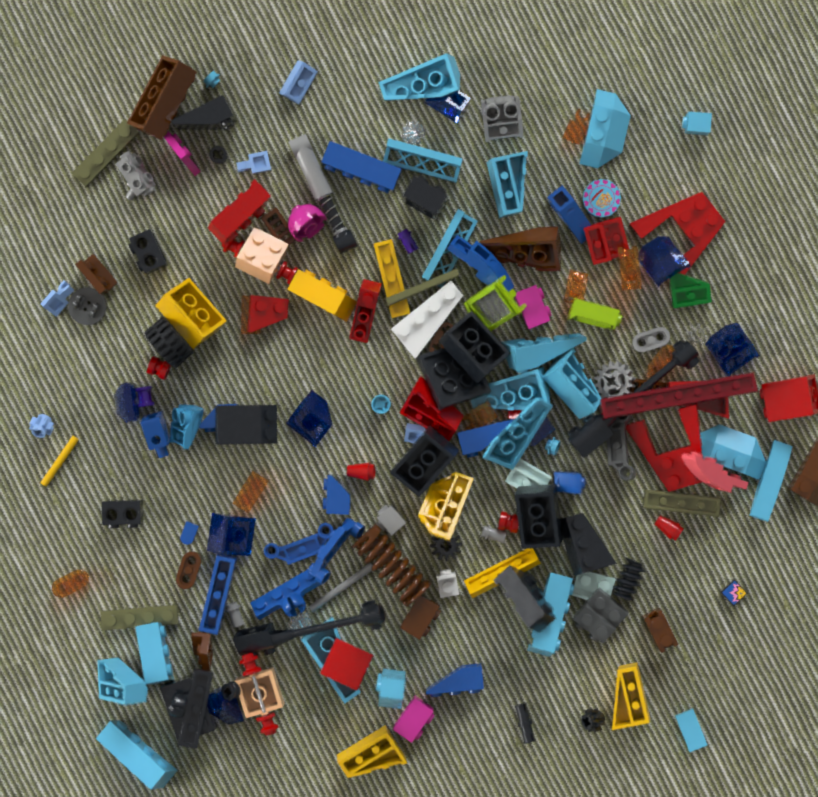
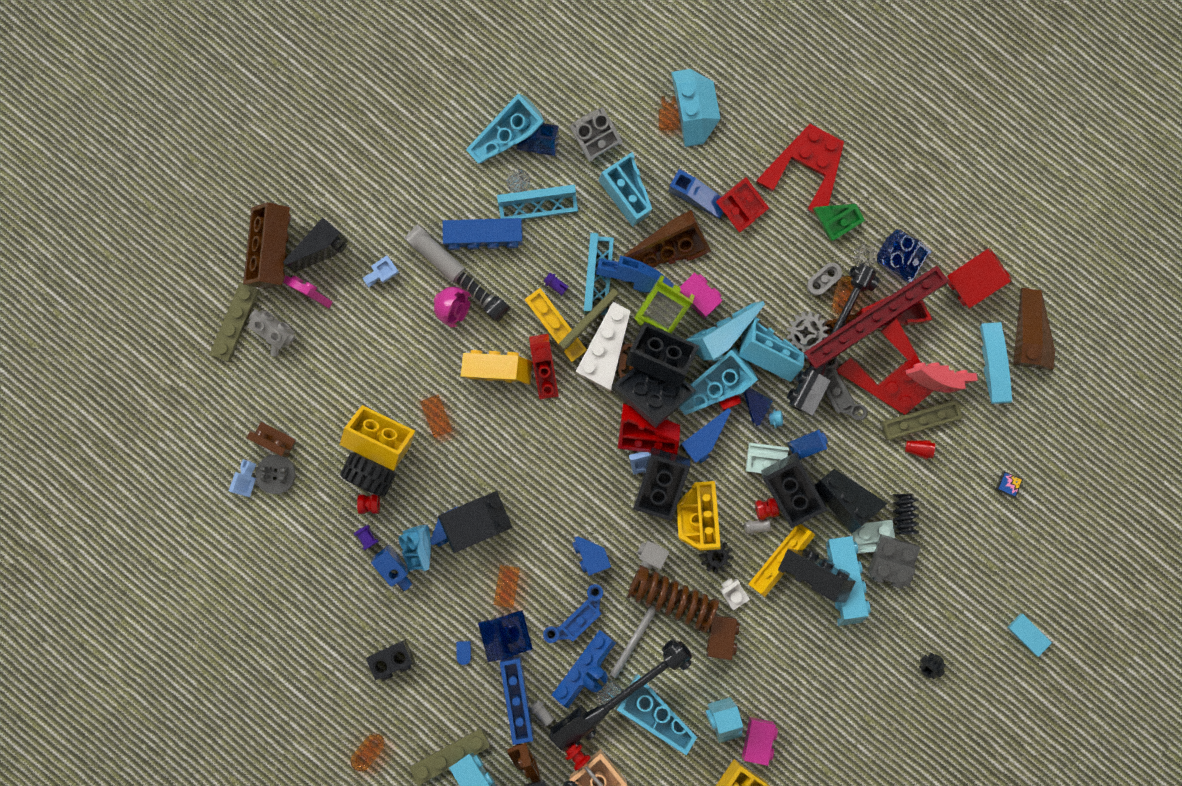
camera: 25 degrees left, 5 degrees down
light blue gear [29,414,54,438] -> none
yellow bar [40,436,79,487] -> none
clear blue slope [114,382,140,423] -> none
black brick [128,229,168,275] -> none
reddish brown plate [176,551,202,589] -> none
medium azure plate [203,71,221,88] -> none
red wedge [207,179,271,245] -> none
black bush [209,146,228,164] -> none
light nougat brick [221,227,298,285] -> none
red wing [247,295,289,333] -> none
reddish brown slope [260,206,296,245] -> none
light blue slope [279,61,318,105] -> none
clear blue slope [286,390,333,447] -> none
blue plate [307,518,365,585] -> none
red slope [320,638,374,691] -> none
red cone [347,462,376,481] -> none
medium azure wheel [371,395,391,414] -> none
black brick [402,175,448,221] -> none
blue slope [426,663,484,697] -> none
clear orange plate [462,400,498,430] -> none
medium azure wedge [482,398,553,470] -> none
black pin [515,703,536,744] -> none
clear orange plate [563,269,589,304] -> none
lime window [566,298,622,330] -> none
medium azure tile [582,179,621,218] -> none
yellow wedge [612,662,650,730] -> none
clear orange brick [618,246,642,291] -> none
clear blue slope [637,236,691,287] -> none
reddish brown brick [642,607,679,653] -> none
medium azure brick [682,112,712,135] -> none
medium azure wedge [690,424,766,480] -> none

